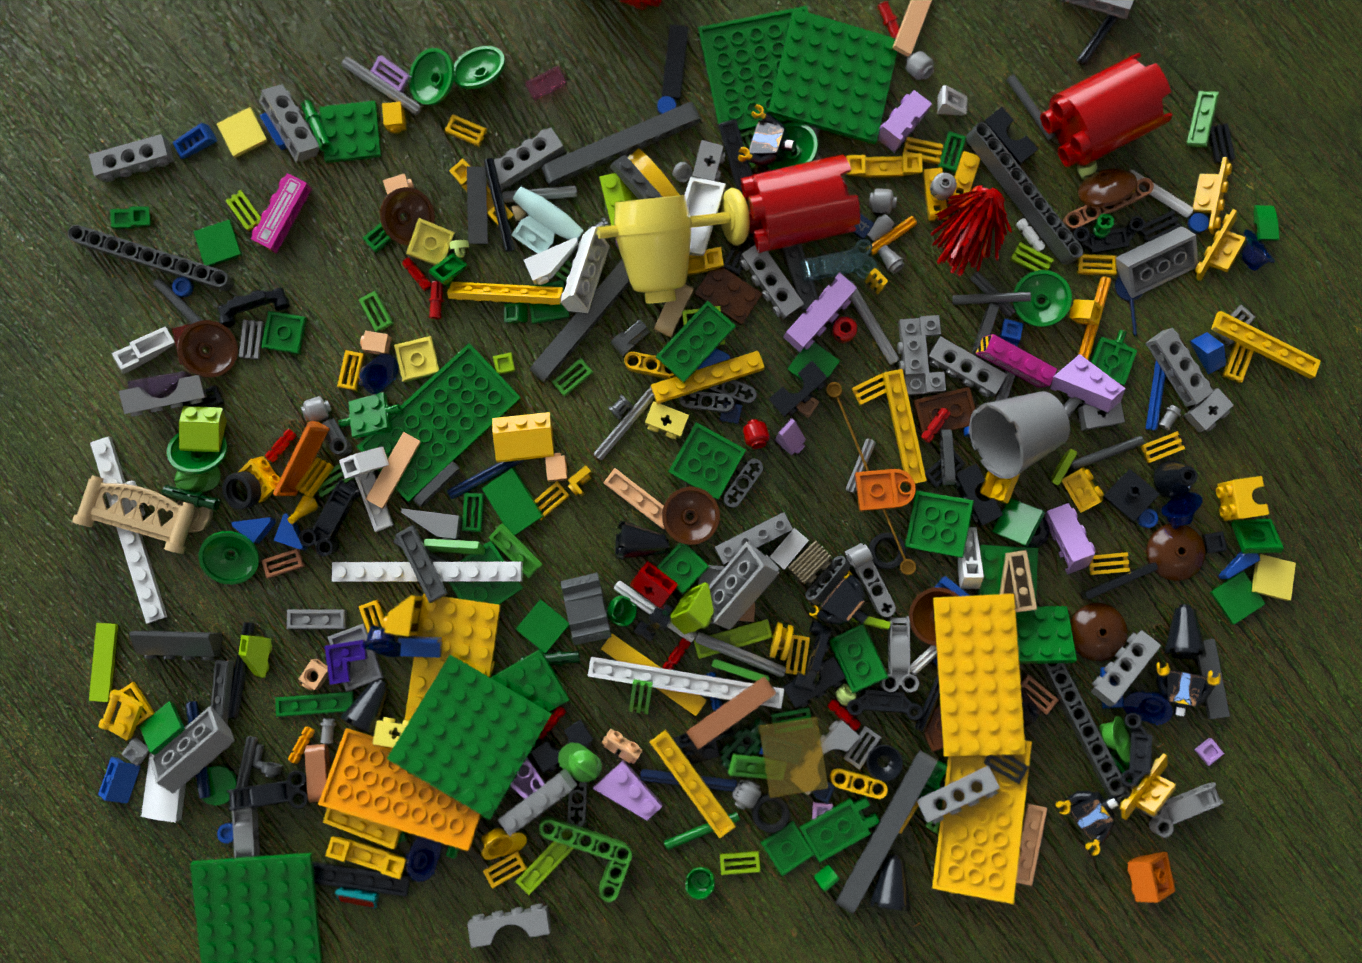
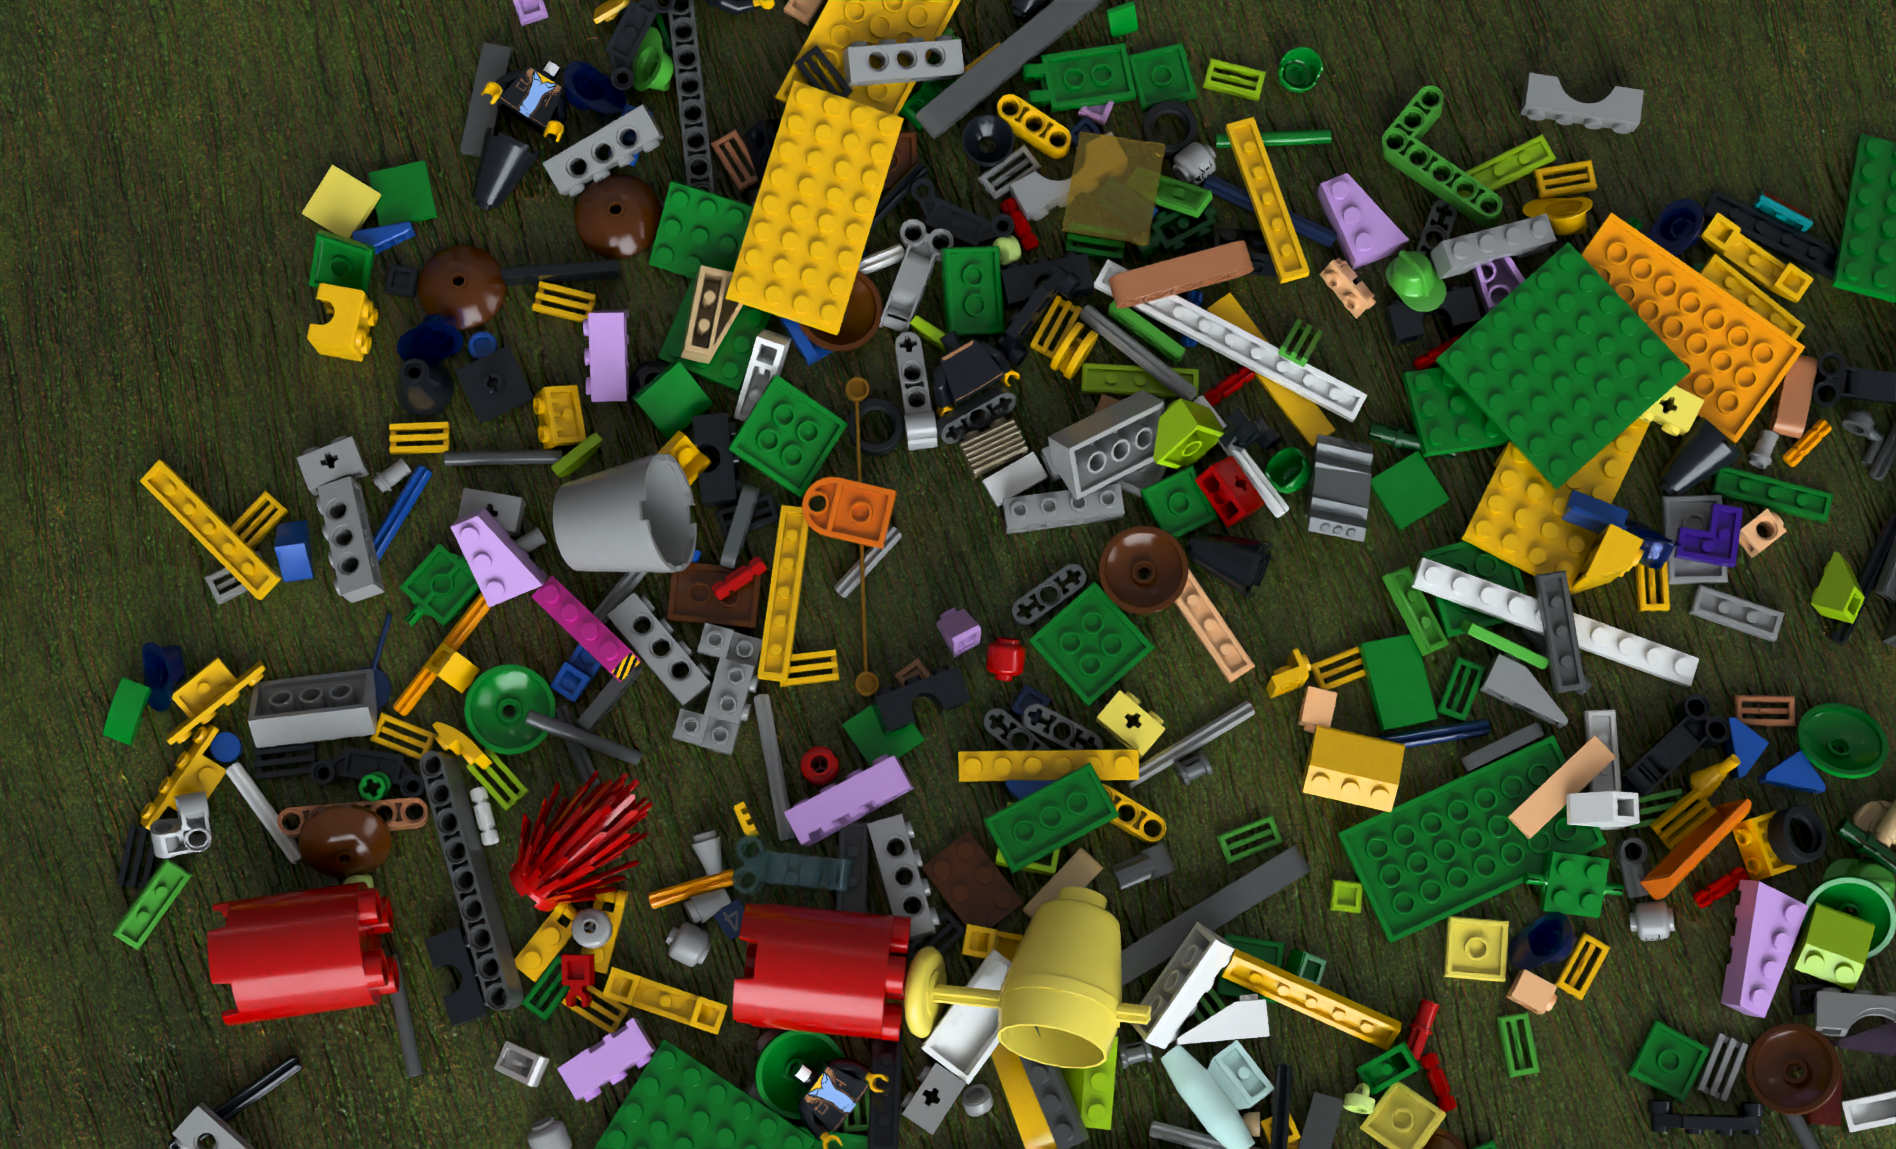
camera: 165 degrees left, 5 degrees down
none -> light grey piece [150,791,212,858]
none -> yellow slope [432,721,493,770]
none -> red plate [561,954,595,1007]
none -> lavender wedge [1721,880,1809,1018]

